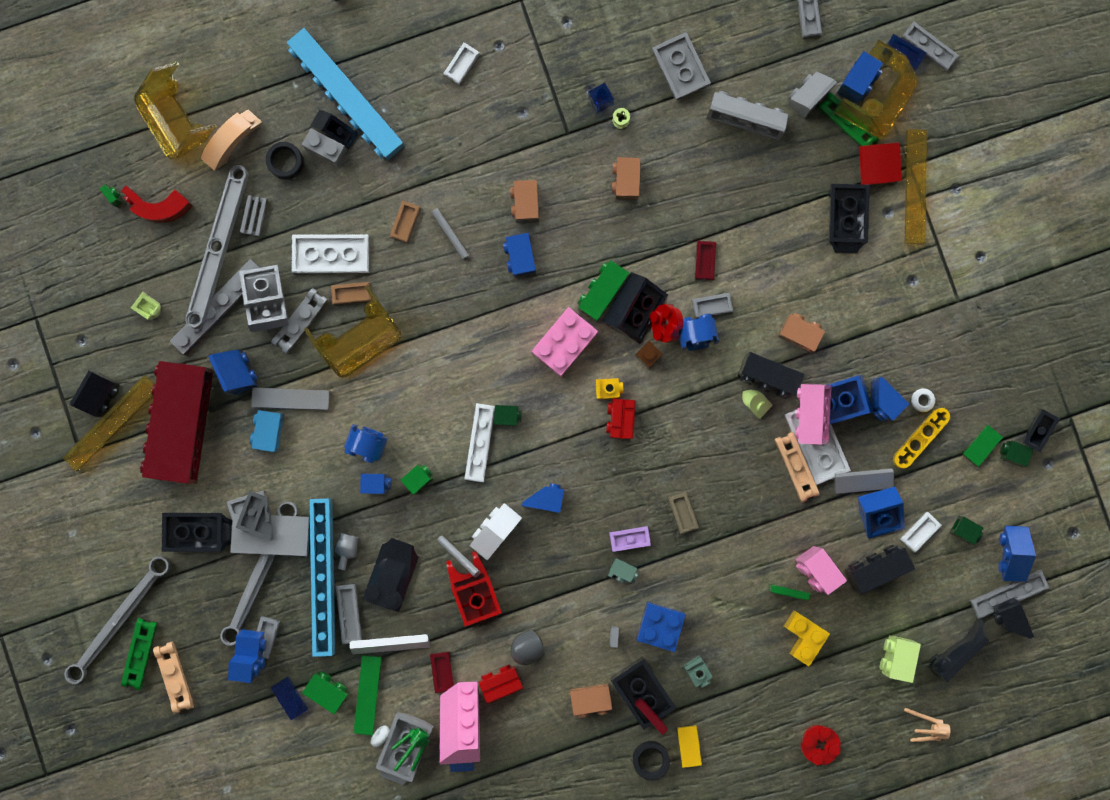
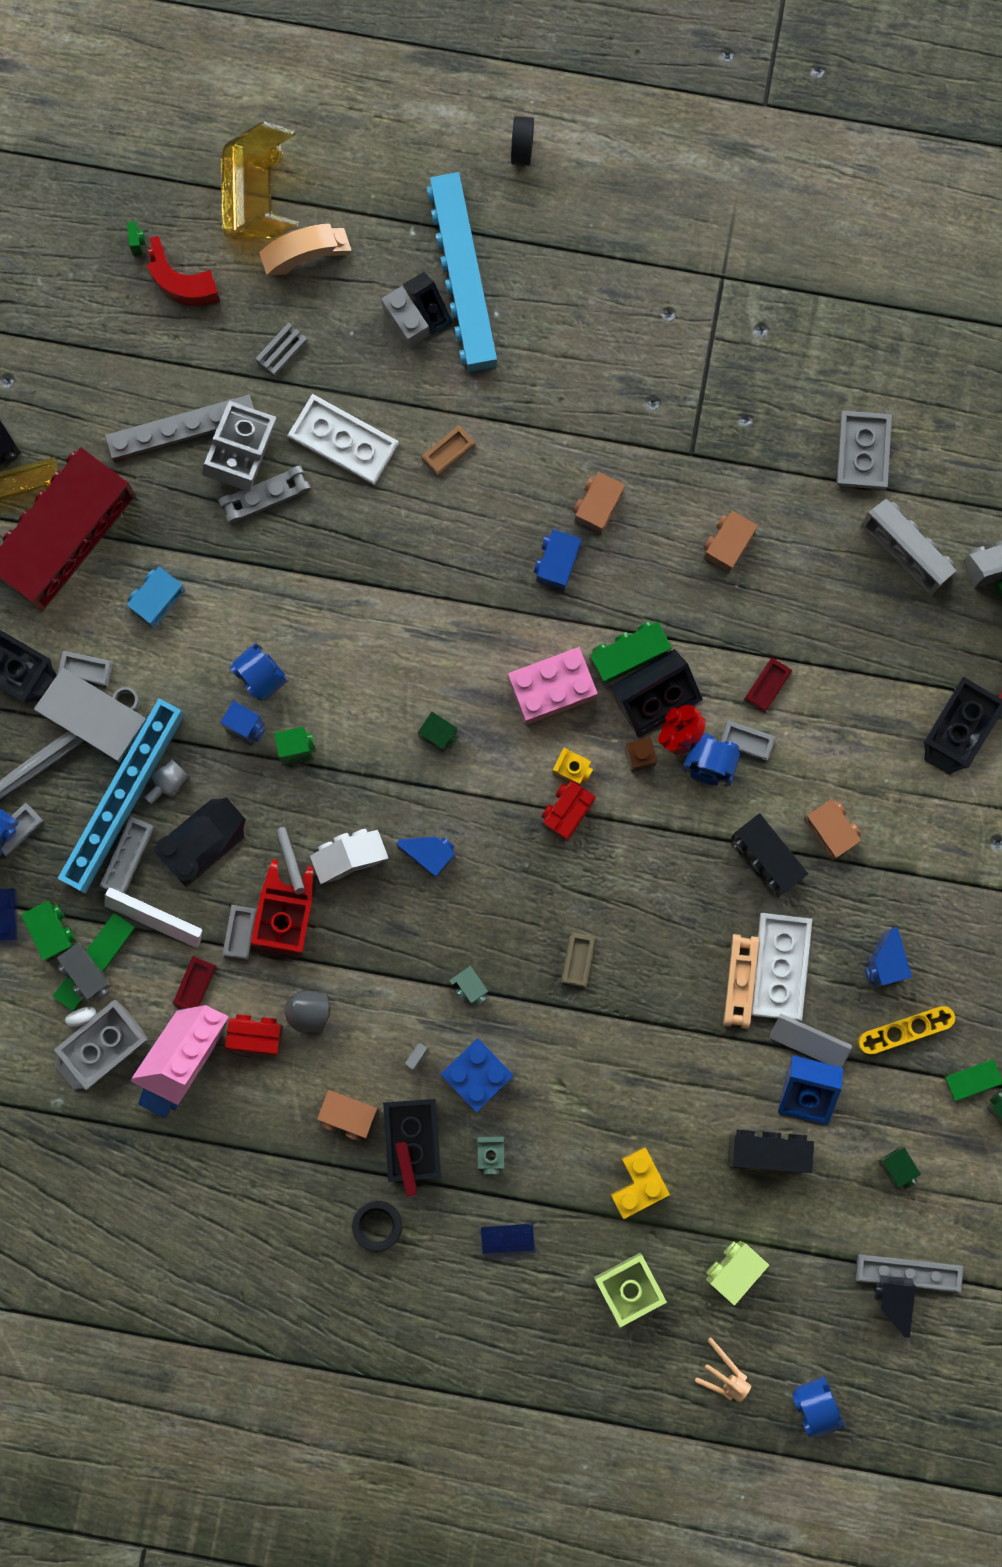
camera: 25 degrees right, 5 degrees down
yellowish green plate [131,292,161,320] -> none
light grey beam [185,165,249,329] -> none
blue slope [208,349,258,395] -> none
dark grey wing [236,491,273,540] -> none
light grey tile [252,388,330,410] -> none
black tyre [266,142,304,180] -> none
clear yellow windscreen [304,285,402,378] -> none
medium nougat tile [331,282,371,305] -> none
green plant [391,727,430,771] -> none
light grey bar [431,208,469,260] -> none
white tile [443,43,480,86] -> none
white tile [465,403,495,482] -> none
clear blue brick [588,83,614,113] -> none
lavender plate [609,526,651,552] -> none
yellowish green bush [612,108,630,129] -> none
yellow tile [677,725,702,768] -> none
yellowish green plate [742,389,772,419] -> none
green tile [768,584,810,601] -> none
bright pink brick [795,546,847,595] -> none
bright pink brick [796,384,831,445] -> none
red plate [800,725,841,765] -> none
blue slope [828,375,873,424] -> none
white tile [900,512,942,553] -> none
white piece [911,389,935,412] -> none
black slope [929,620,989,682] -> none
blue brick [998,526,1036,582] -> none
none -> dark grey brick [57,943,113,1001]
none -> light grey tile [222,905,257,960]
none -> clear blue plate [481,1223,535,1254]
none -> yellowish green brick [594,1253,667,1327]
none -> blue brick [792,1376,845,1439]

